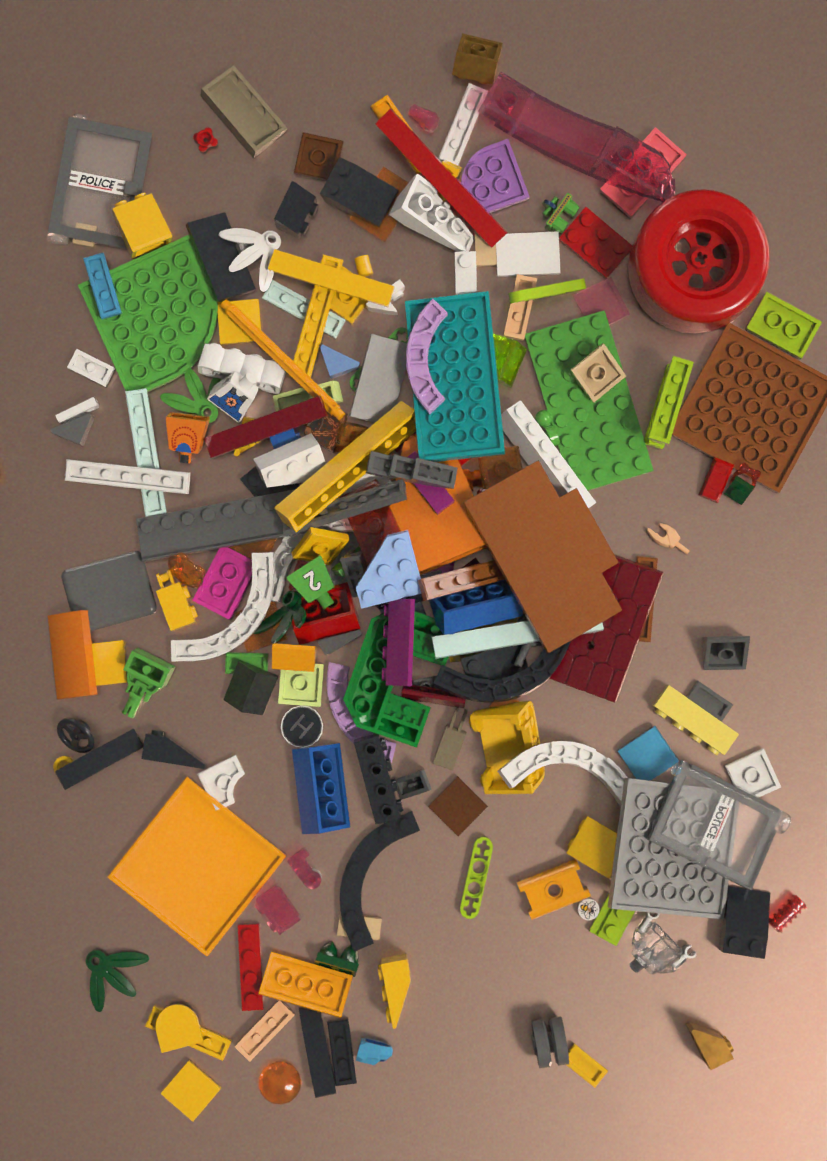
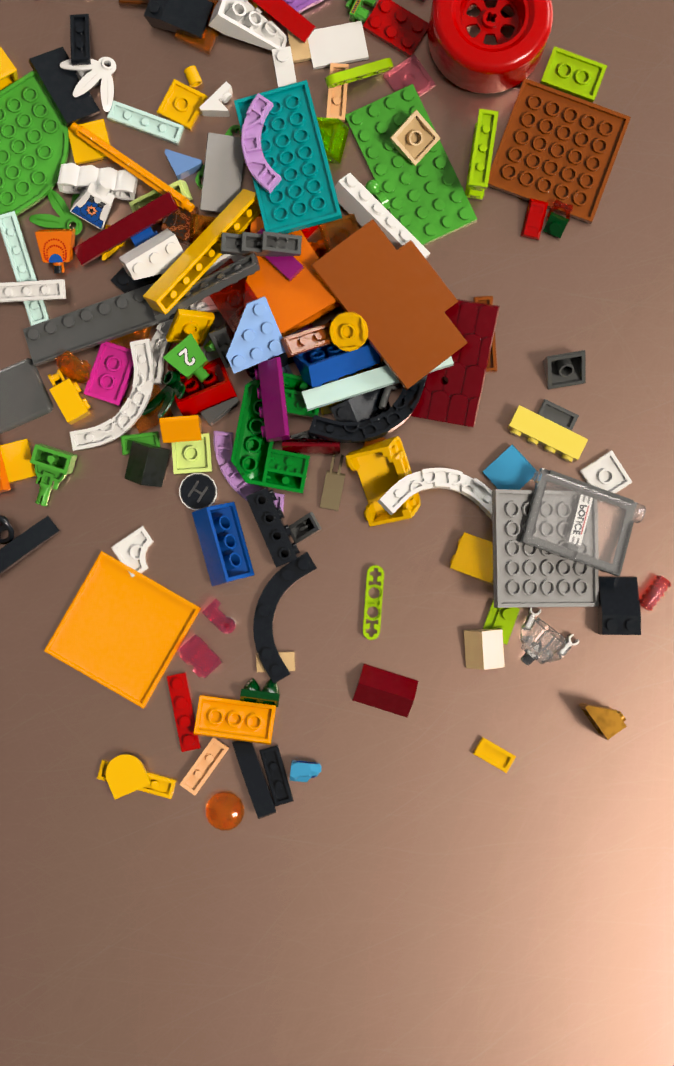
camera: 10 degrees left, 0 degrees up
dark green plant [86,950,149,1012] -> none
black slope [141,730,207,769] -> none
yellow tile [161,1060,222,1121] -> none
yellow tile [268,249,395,308] -> none
black slope [274,181,319,239] -> none
yellow tile [289,255,344,378] -> none
yellow slope [378,954,411,1029] -> none
reddish brown tile [428,776,488,837] -> none
light orange piece [517,859,591,920] -> none
dark grey wheel [531,1016,569,1069] -> none
tile [577,898,599,920] -> none
light nougat hand [647,523,690,555] -> none
none -> black tile [70,14,91,66]
none -> yellow tile [329,312,368,351]
none -> dark red slope [352,664,419,718]
none -> slope [464,628,505,670]

